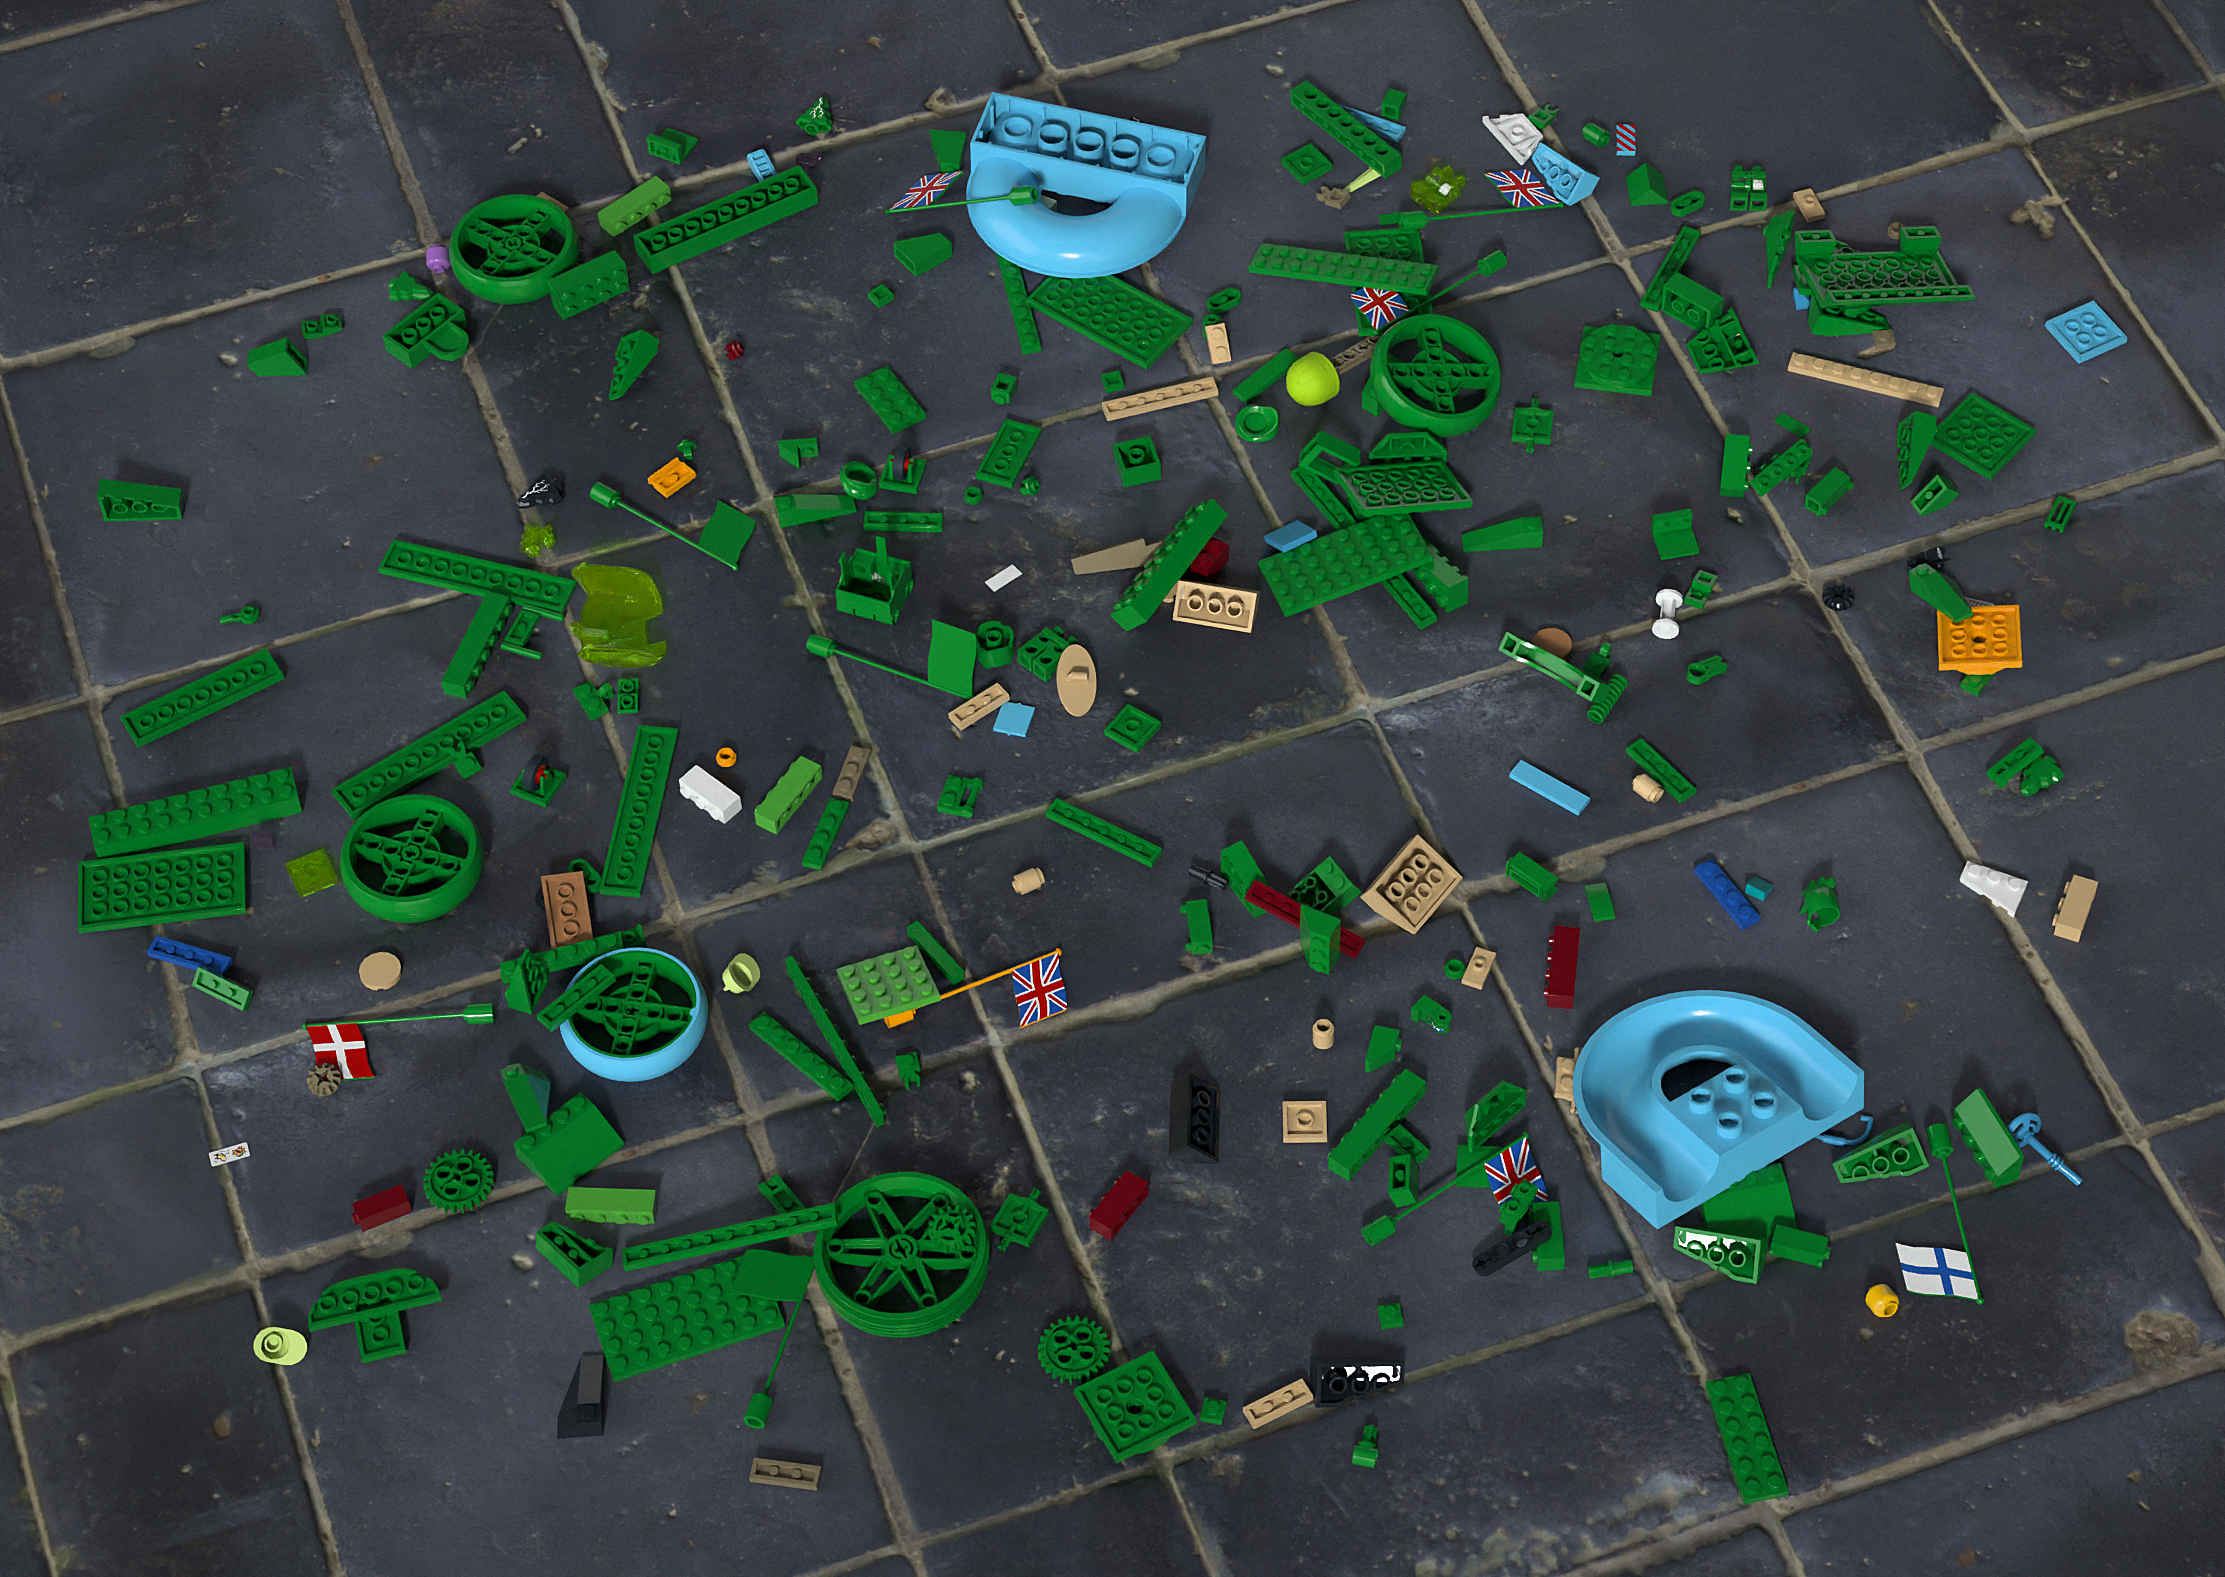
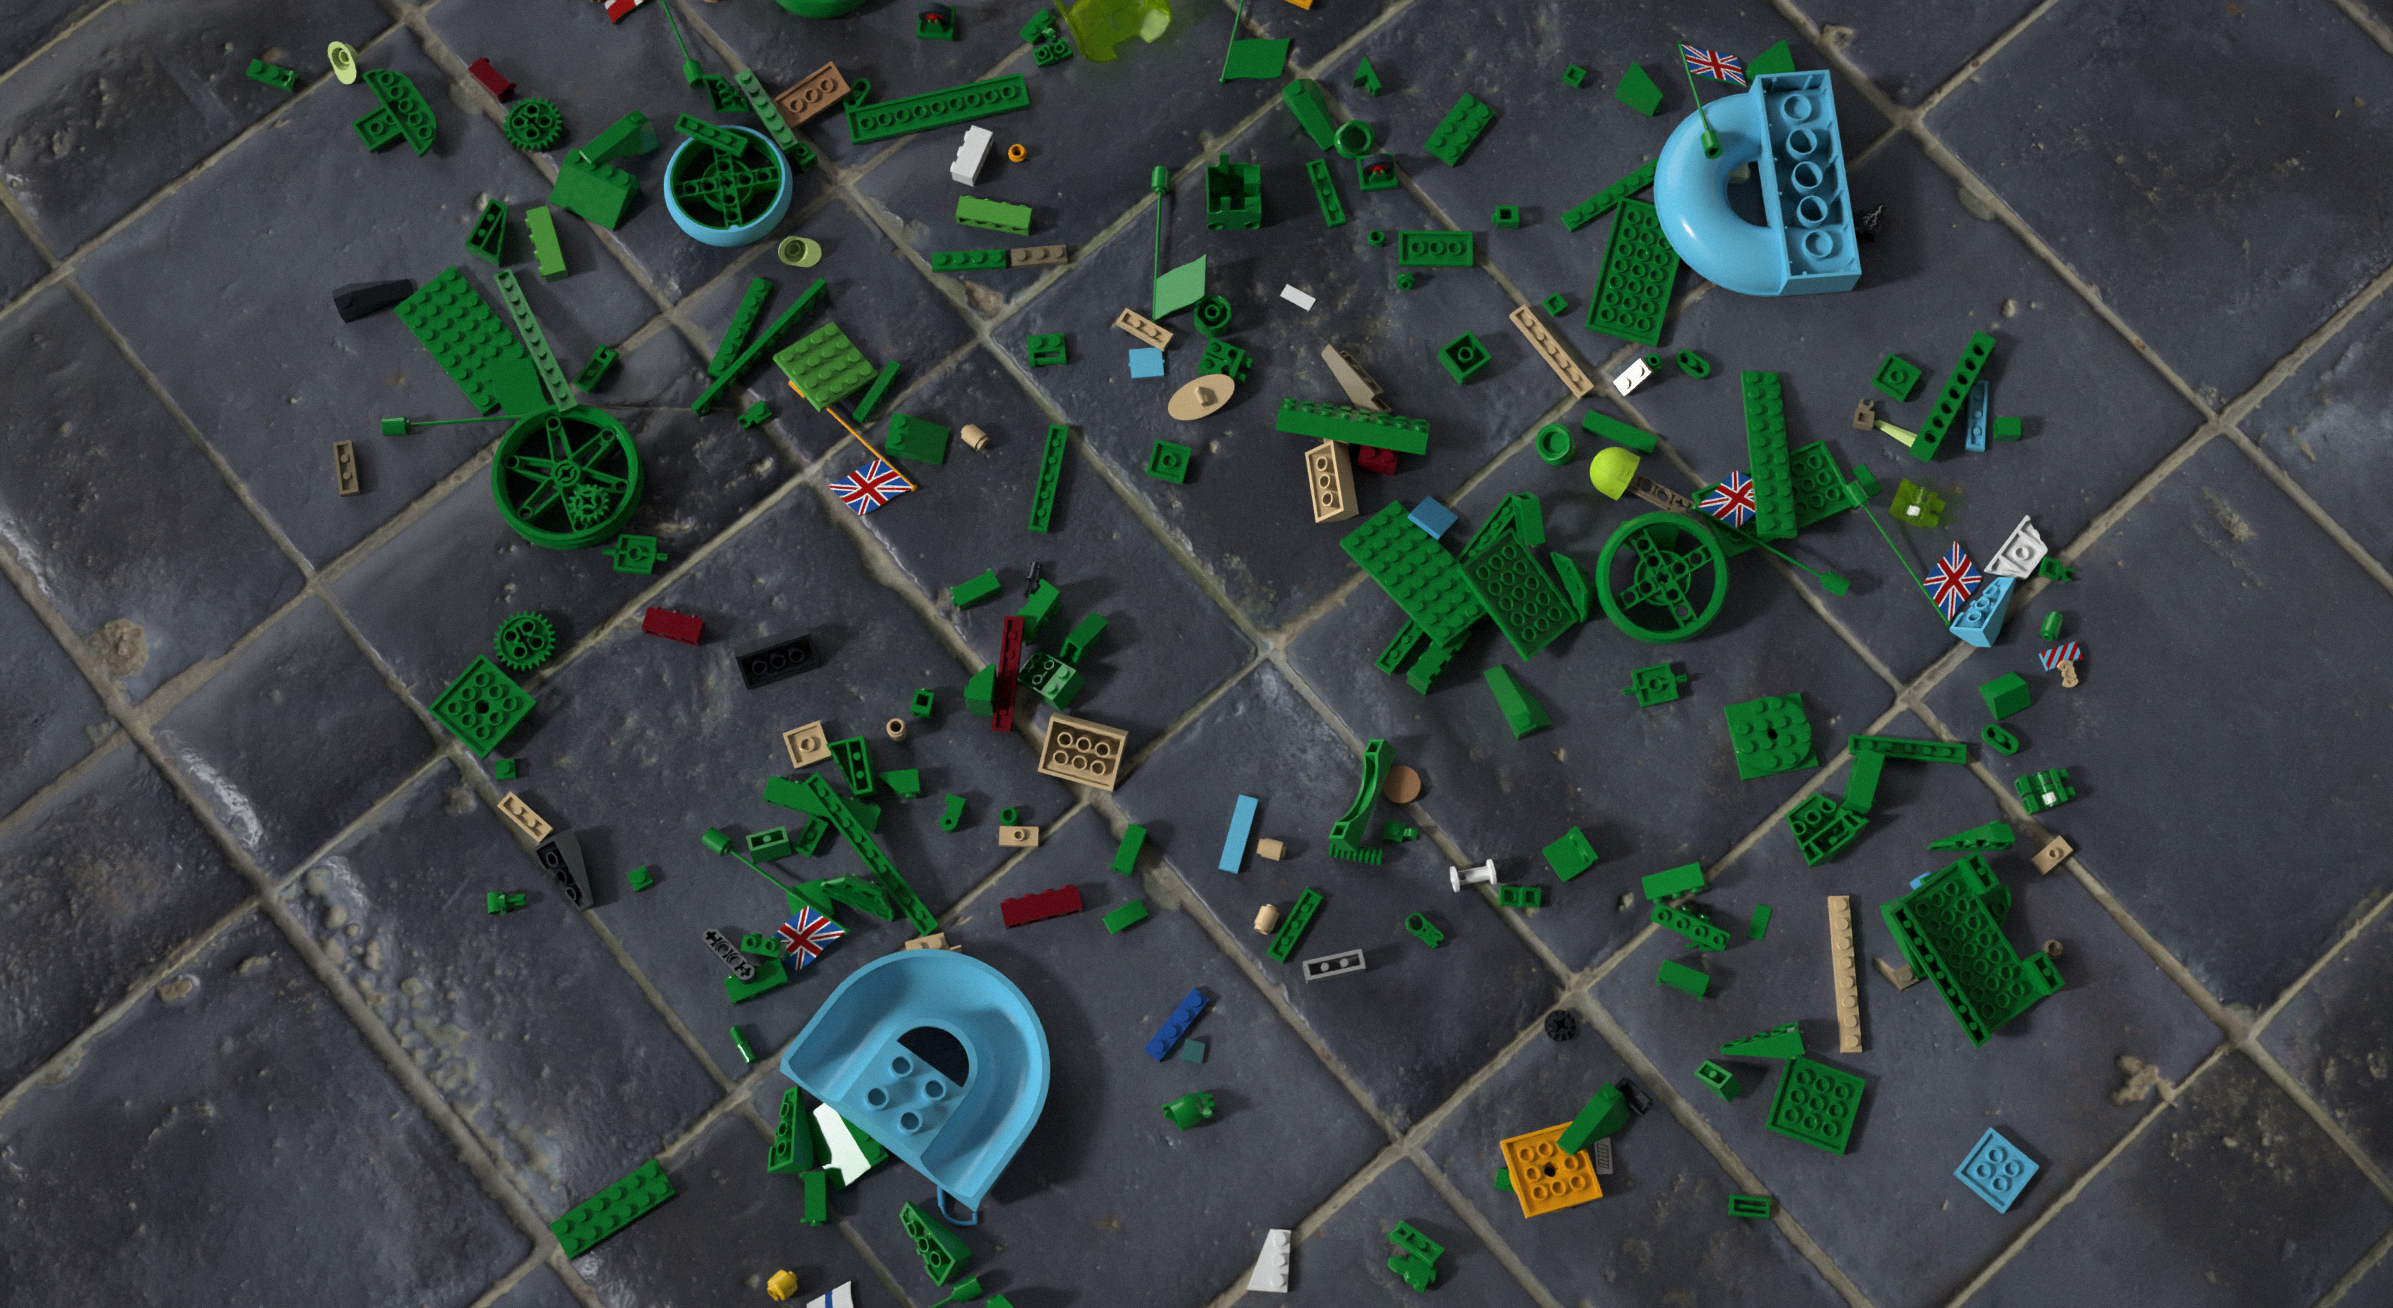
camera: 65 degrees right, 20 degrees up
none -> green plate [246,59,300,92]
none -> green plate [802,771,940,937]
none -> green wedge [826,735,879,800]
none -> green slope [885,413,950,465]
none -> green brick [910,688,935,720]
none -> green slope [1058,611,1109,669]
none -> tan brick [1257,838,1287,861]
none -> light grey brick [1302,949,1366,985]
none -> tan piece [2057,660,2078,688]

